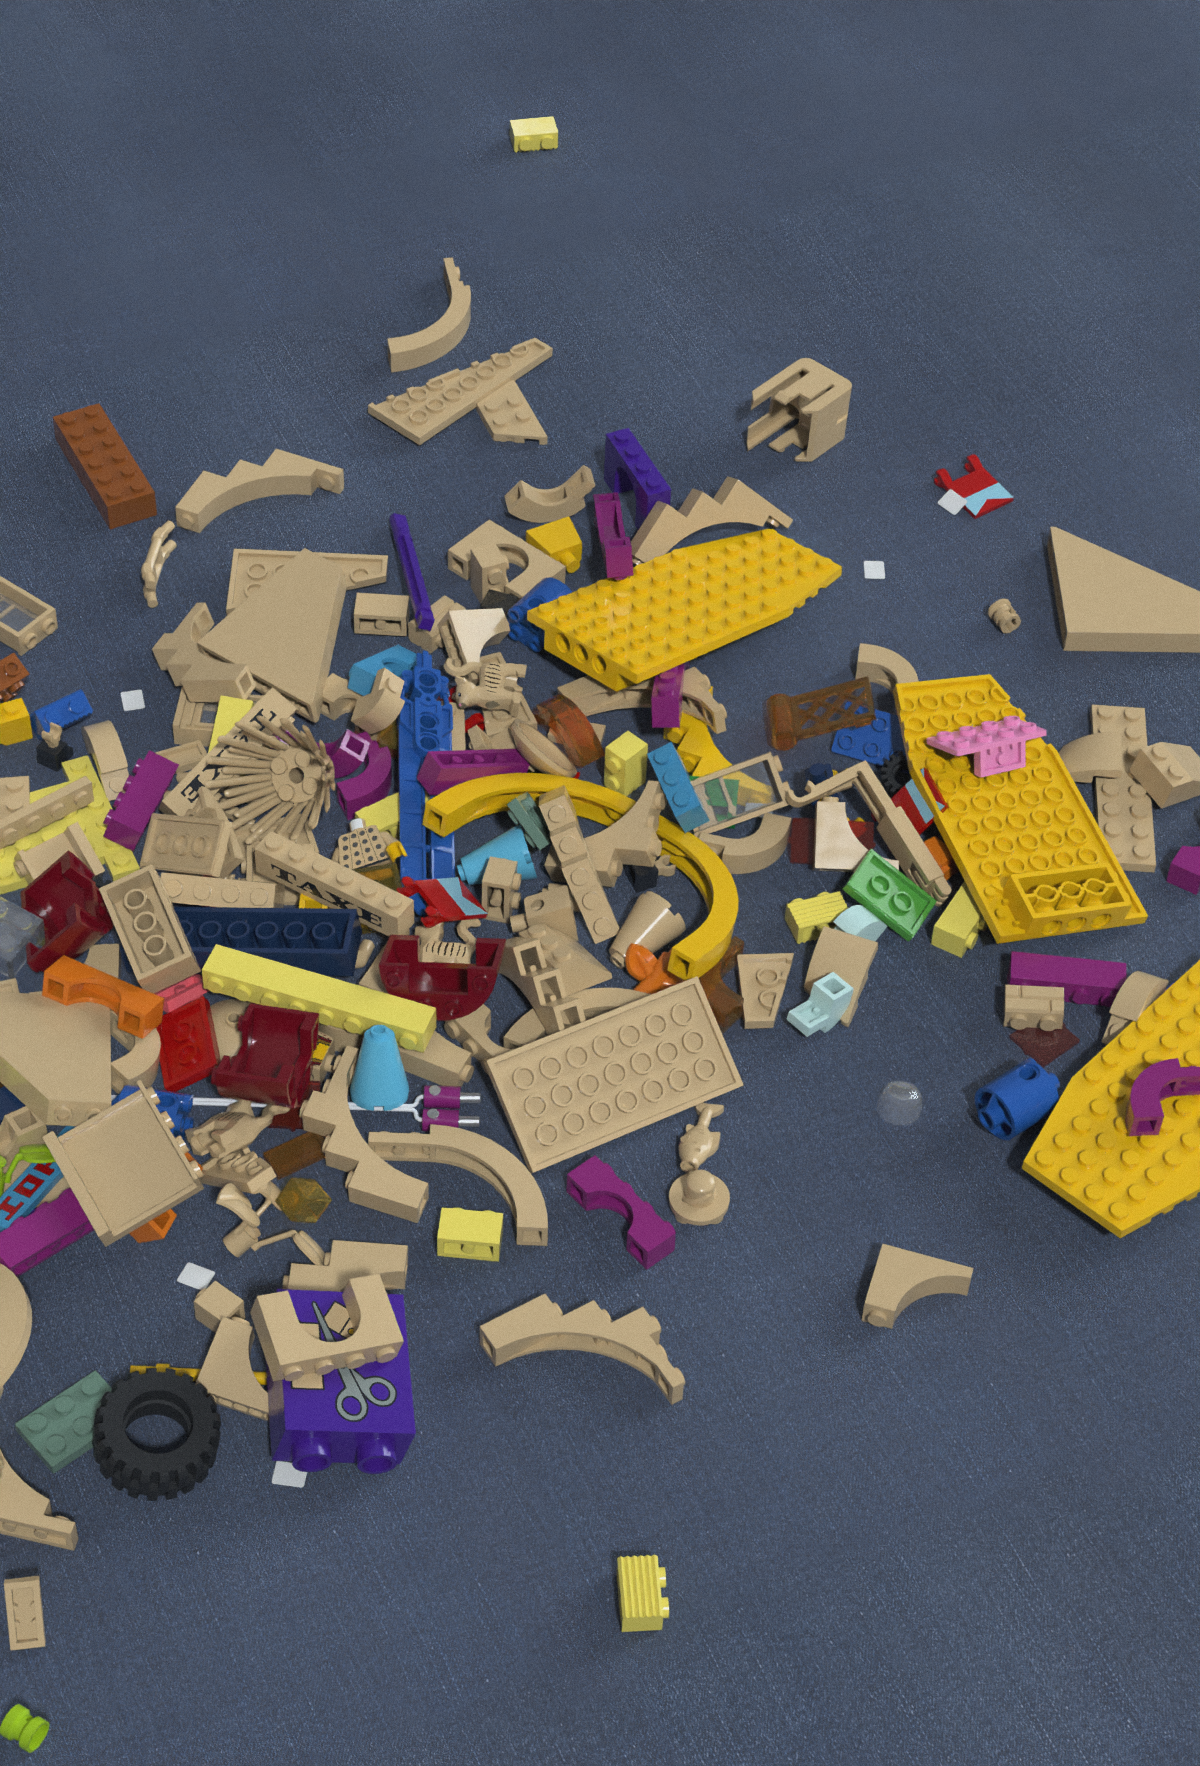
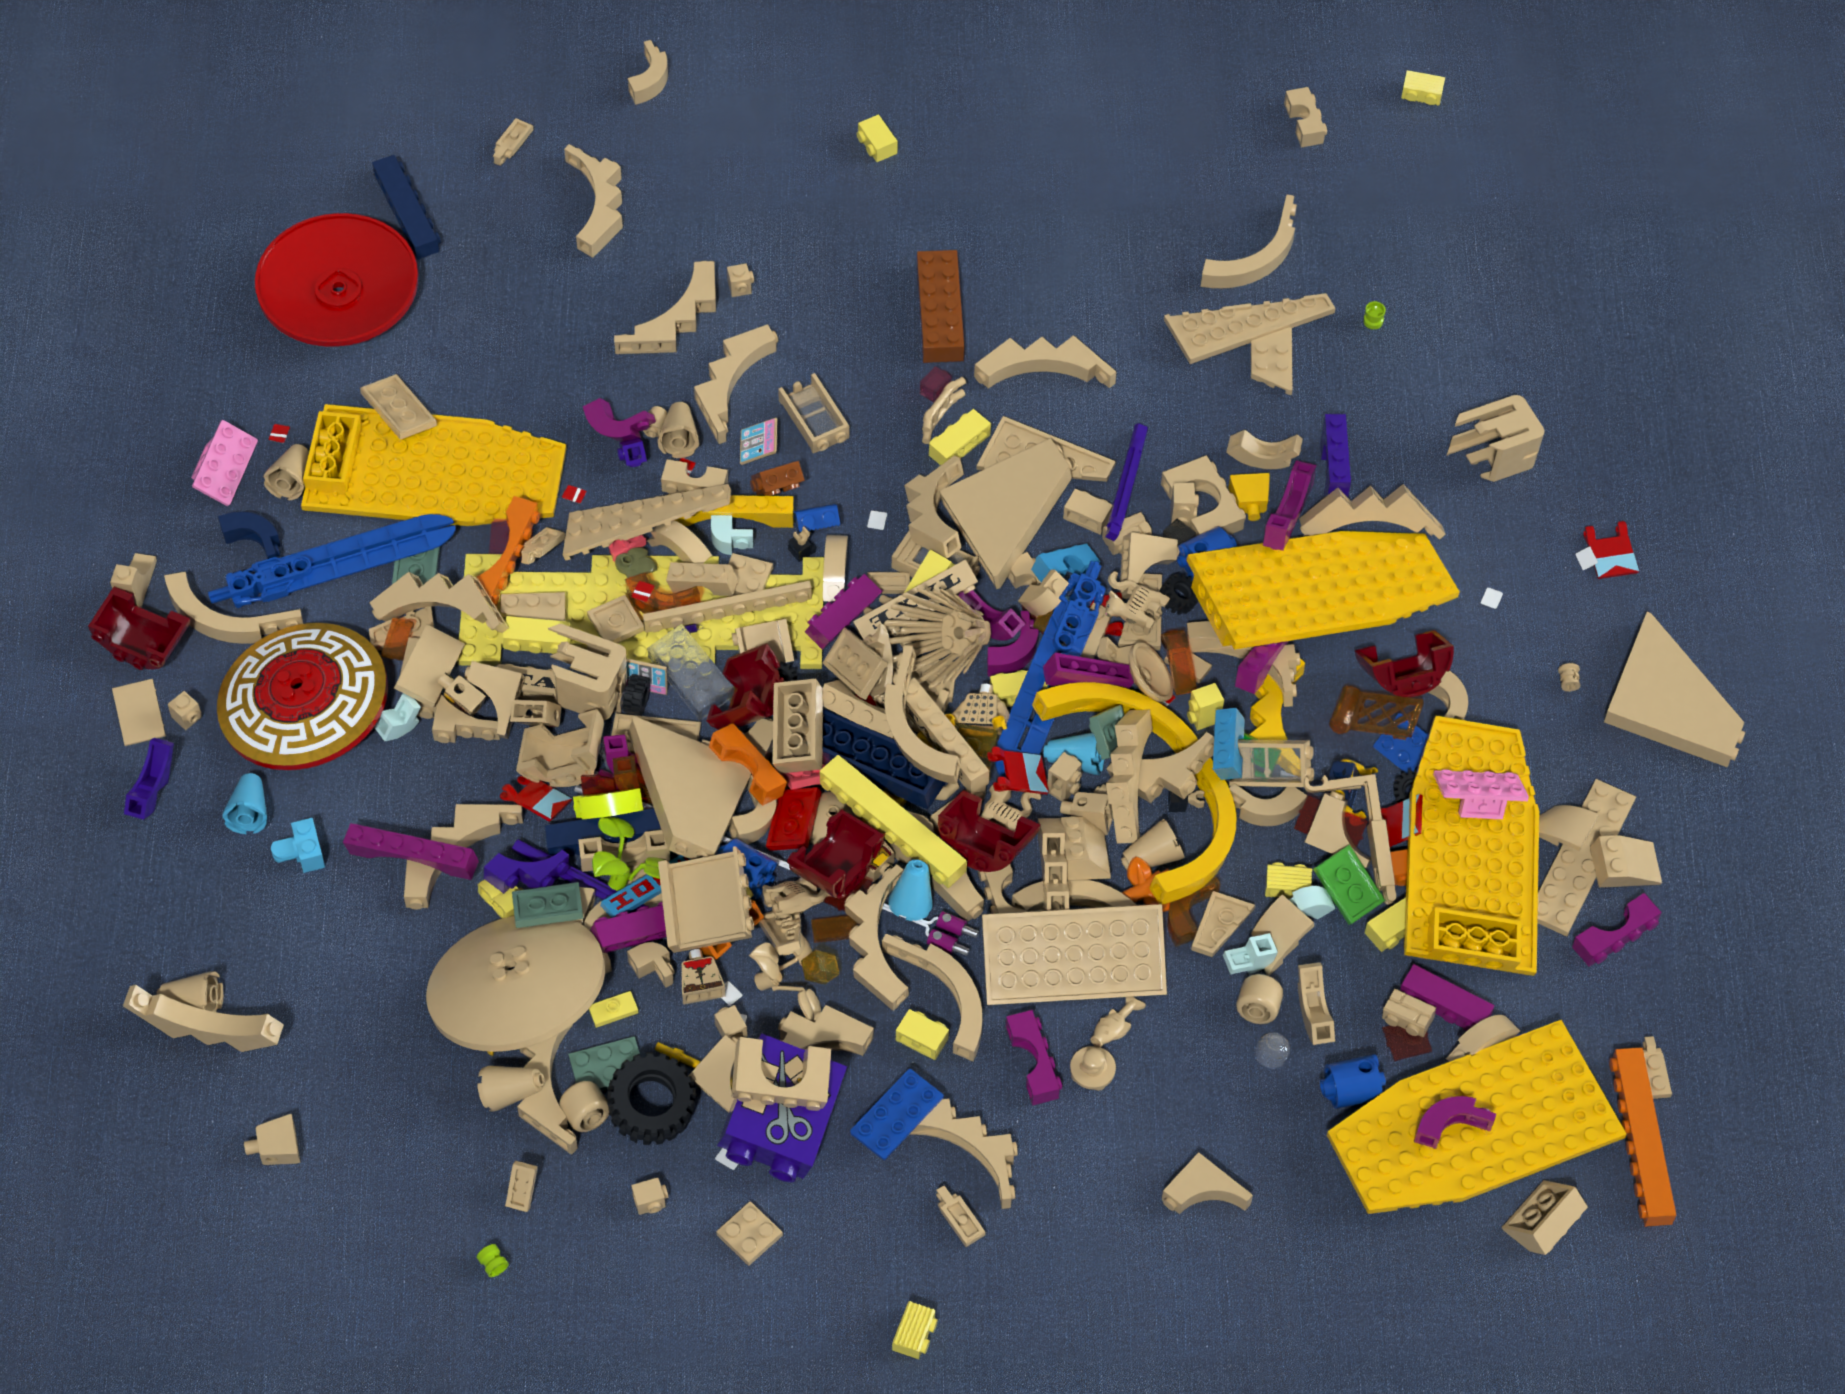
camera: 25 degrees right, 10 degrees up
none -> tan head [559,1081,609,1132]
none -> light yellow plate [588,991,638,1028]
none -> tan brick [627,942,675,988]
none -> tan brick [631,1178,668,1215]
none -> tan torso [682,949,725,1005]
none -> tan plate [716,1201,783,1266]
none -> blue bracket [850,1069,944,1160]
none -> tan arch [885,645,961,785]
none -> clear pink brick [920,366,951,403]
none -> light yellow brick [929,409,991,465]
none -> tan hinge [936,1186,986,1247]
none -> black tyre [1159,573,1199,615]
none -> tan head [1236,974,1283,1024]
none -> tan arch [1284,87,1327,148]
none -> tan arch [1297,962,1335,1045]
none -> dark red cylinder [1354,630,1454,697]
none -> lime wheel [1363,301,1386,330]

